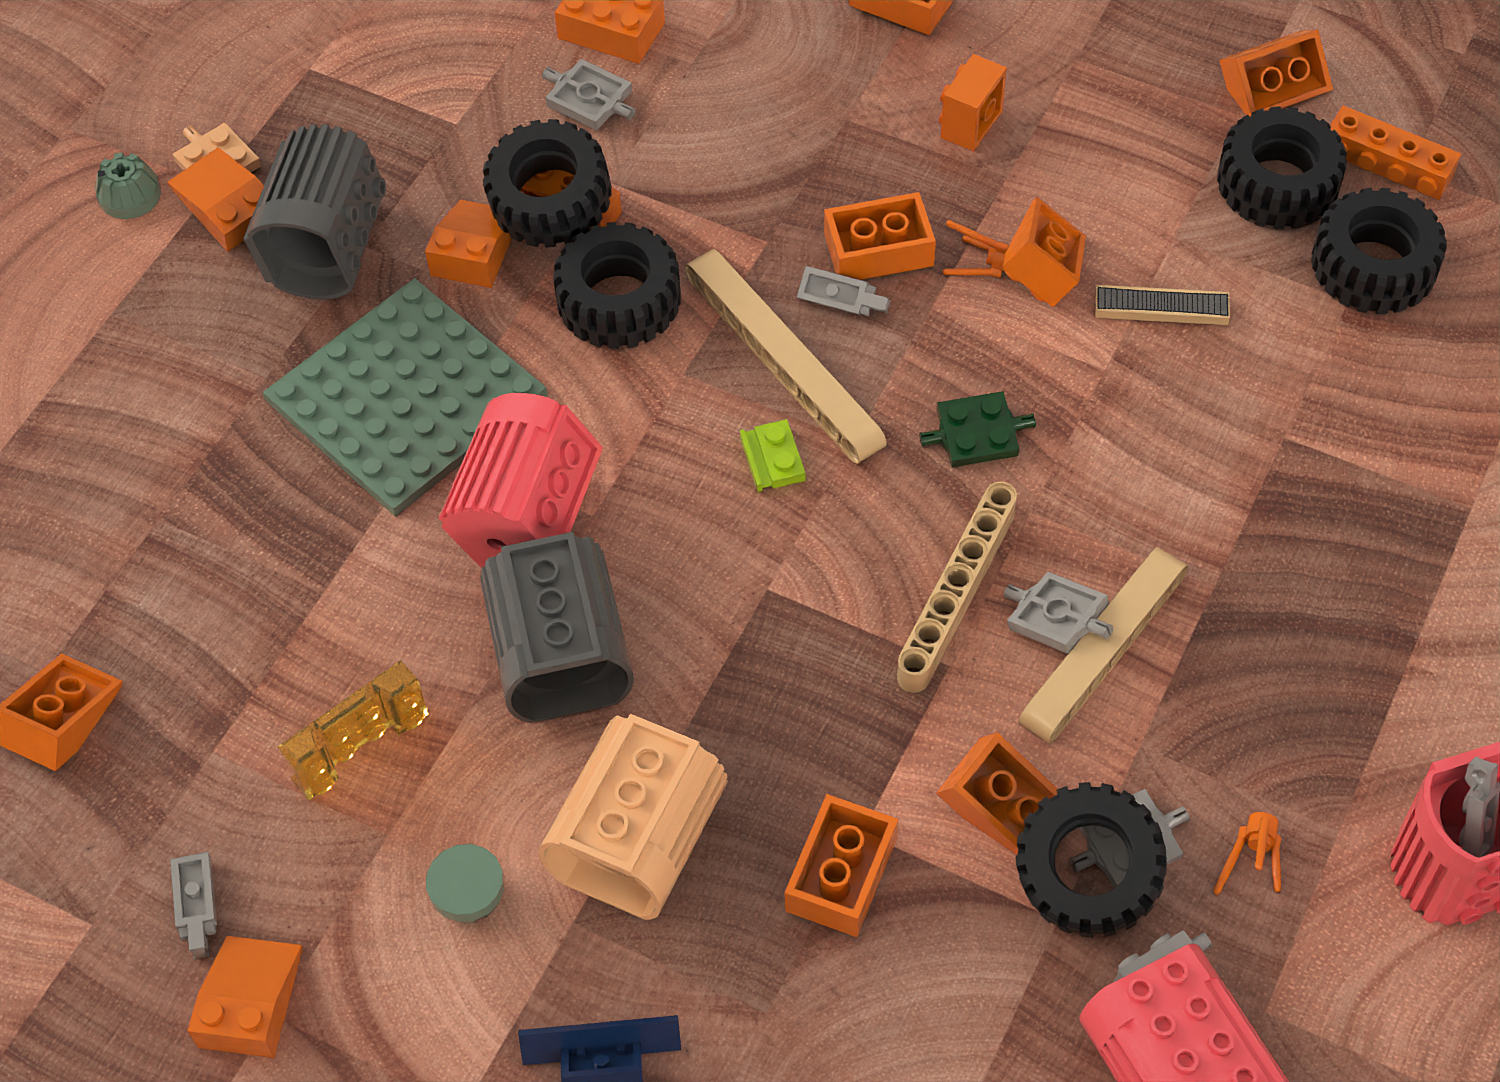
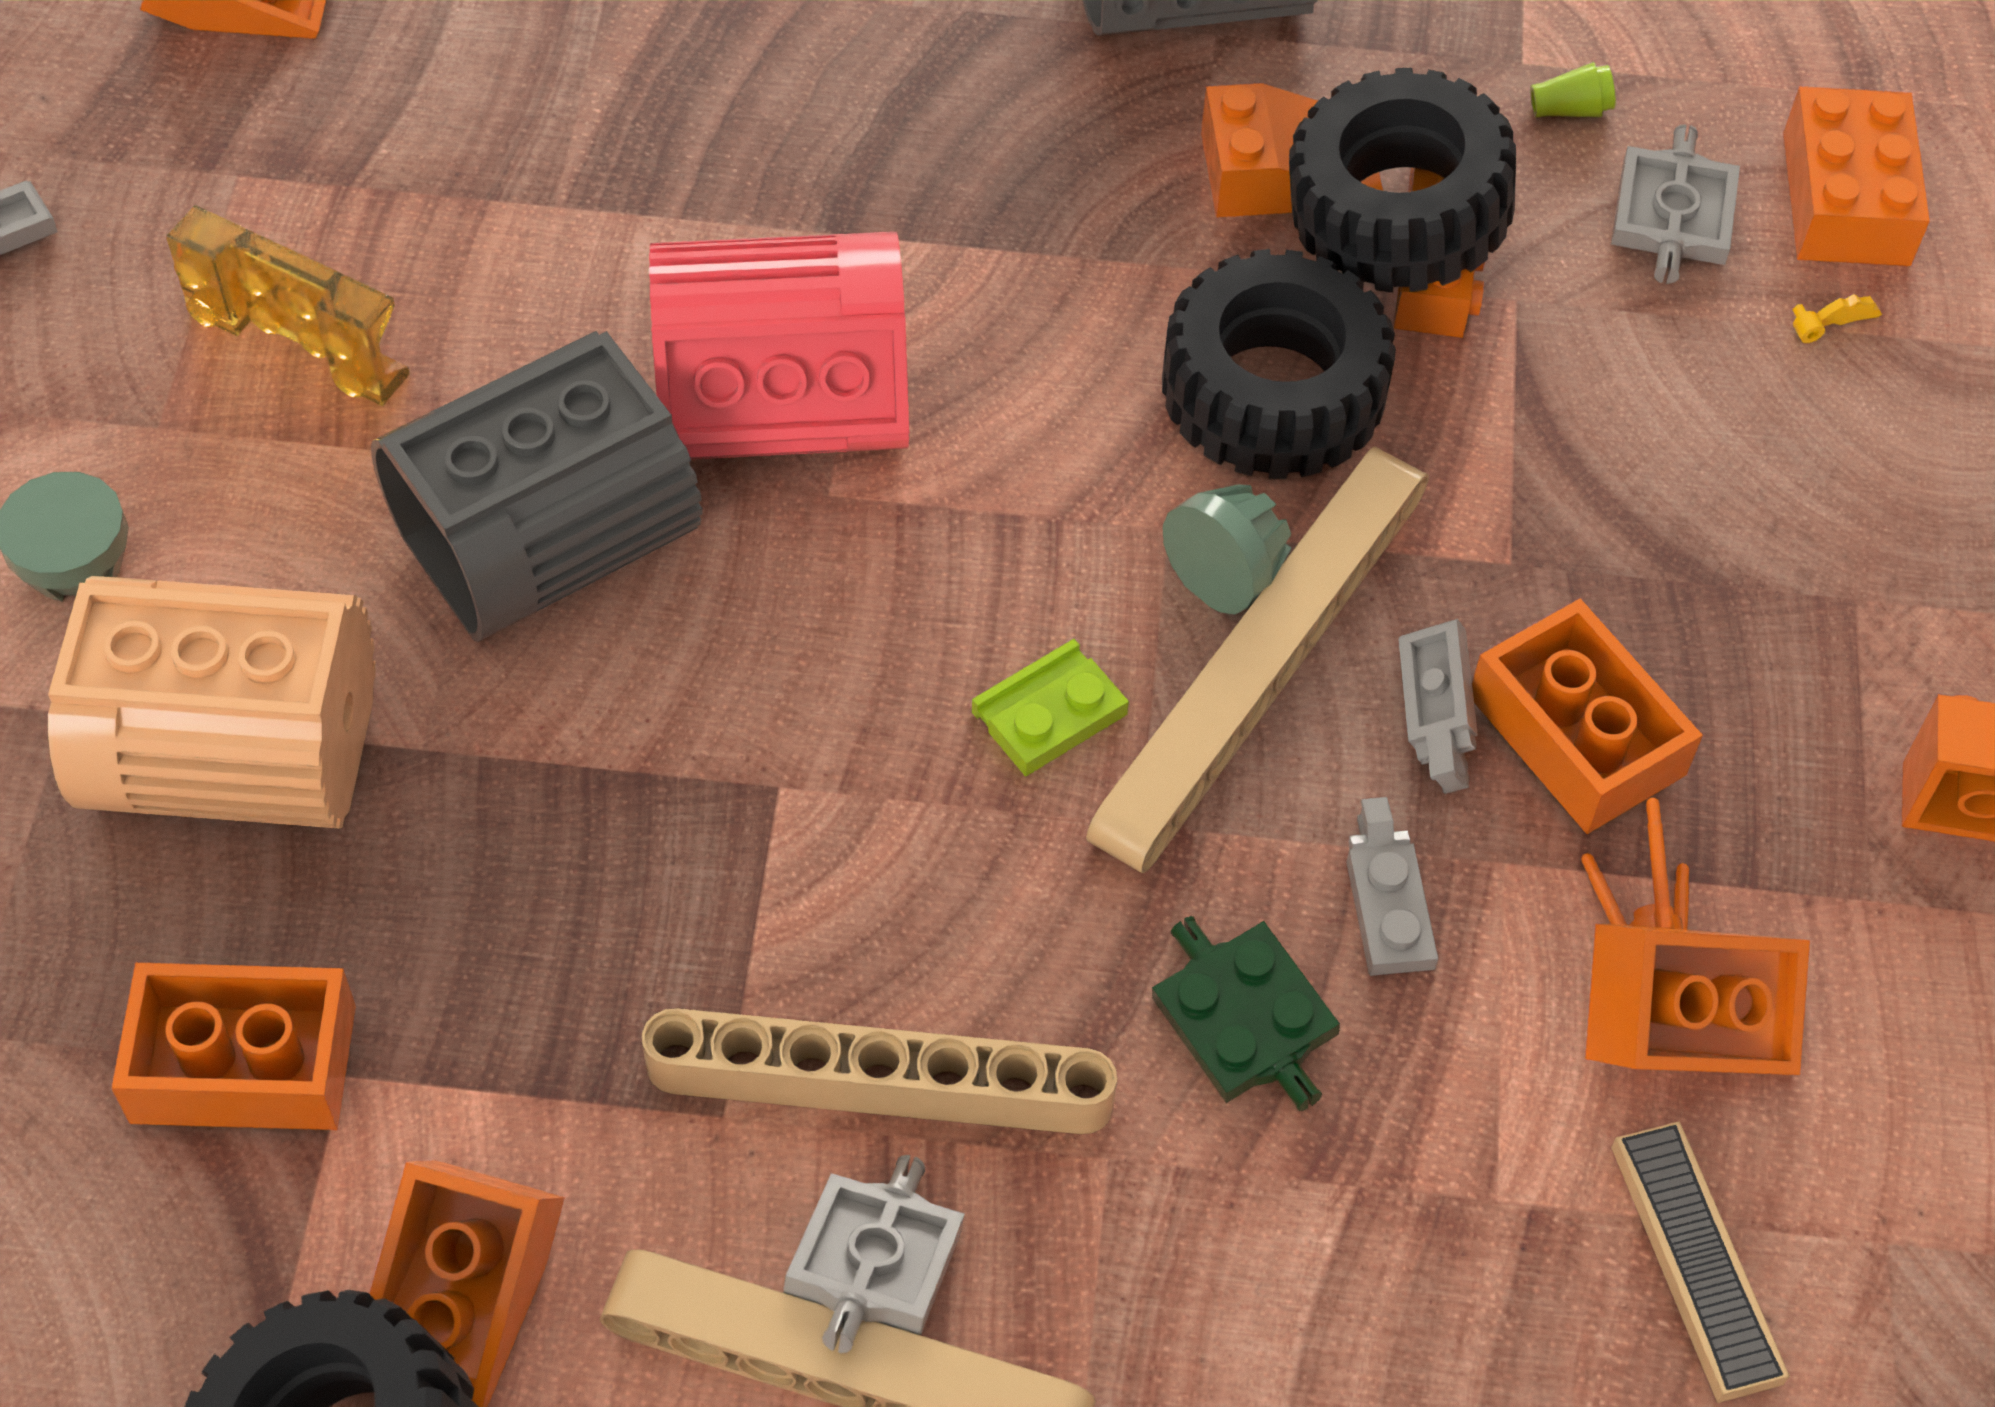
camera: 65 degrees right, 0 degrees up
sand green plate [262,278,548,517] -> none
none -> sand green piece [1162,484,1292,615]
none -> light grey hinge [1346,797,1438,976]
none -> lime cone [1530,62,1616,118]
none -> yellow piece [1792,294,1882,343]

